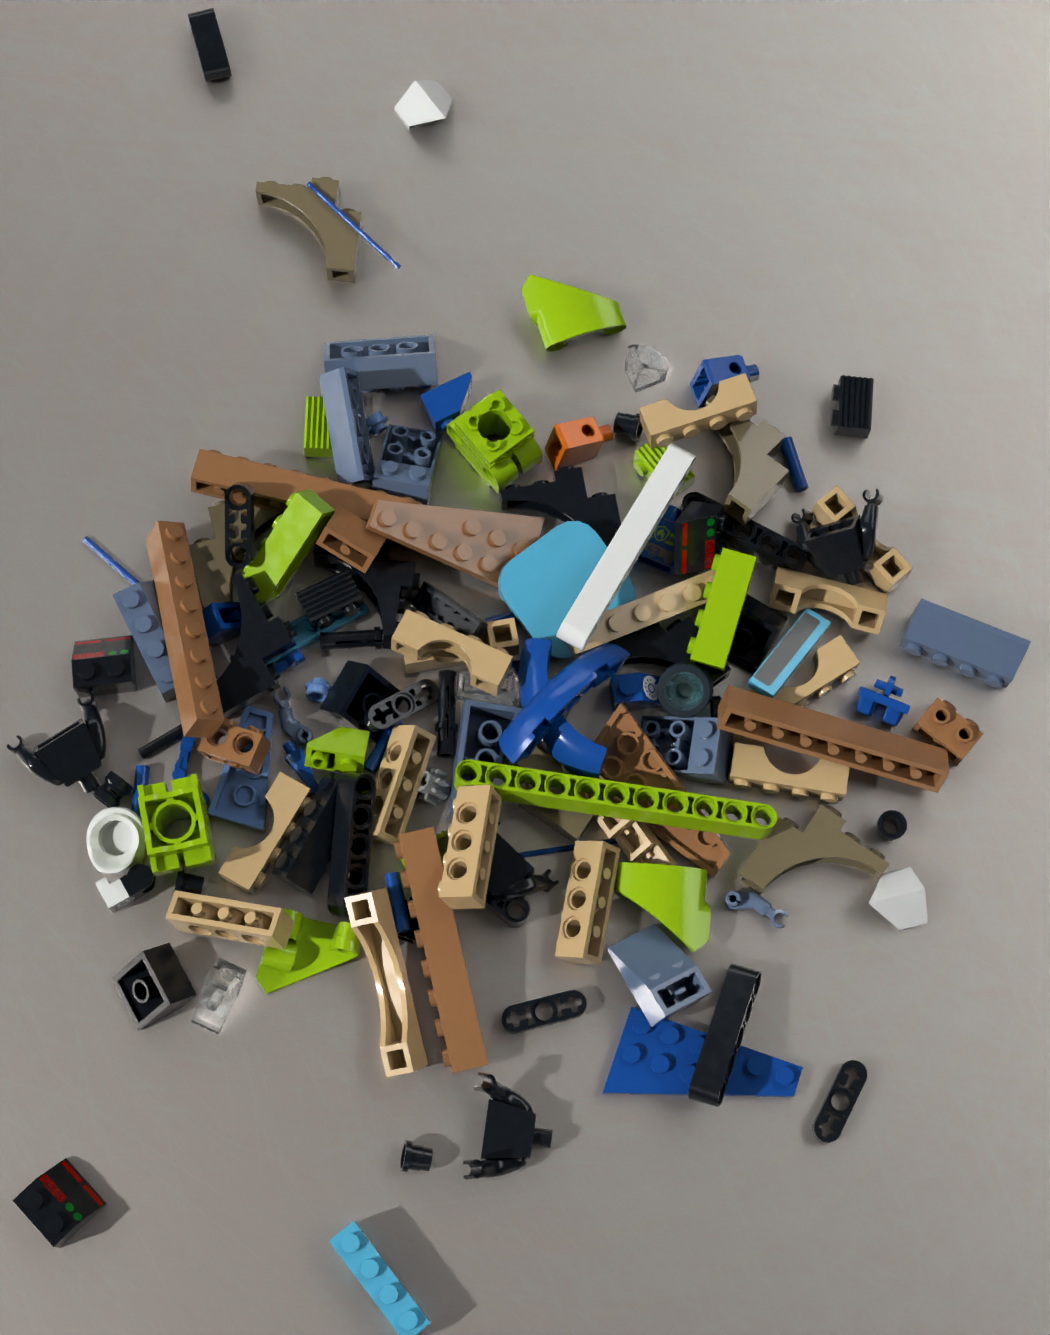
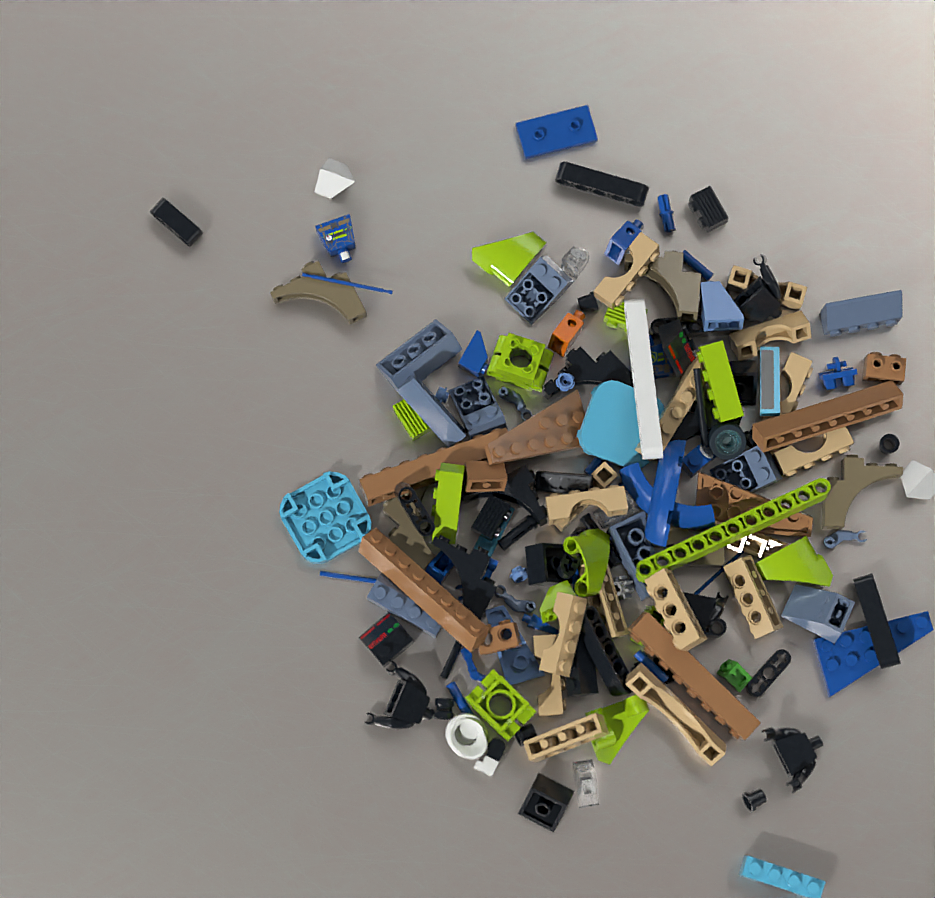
camera: 30 degrees left, 5 degrees up
none -> medium azure tile [279,471,372,564]
none -> blue torso [315,214,356,263]
none -> sand blue arm [498,387,533,421]
none -> sand blue slope [504,255,574,325]
none -> blue plate [515,105,598,160]
none -> tan arch [539,592,588,677]
none -> black beam [555,162,649,207]
none -> medium blue plate [556,373,575,392]
none -> lime panel [563,529,610,597]
none -> blue axle [657,194,676,233]
none -> black piece [693,368,709,446]
none -> medium blue slope [699,281,744,331]
none -> bright green bracket [717,659,752,693]

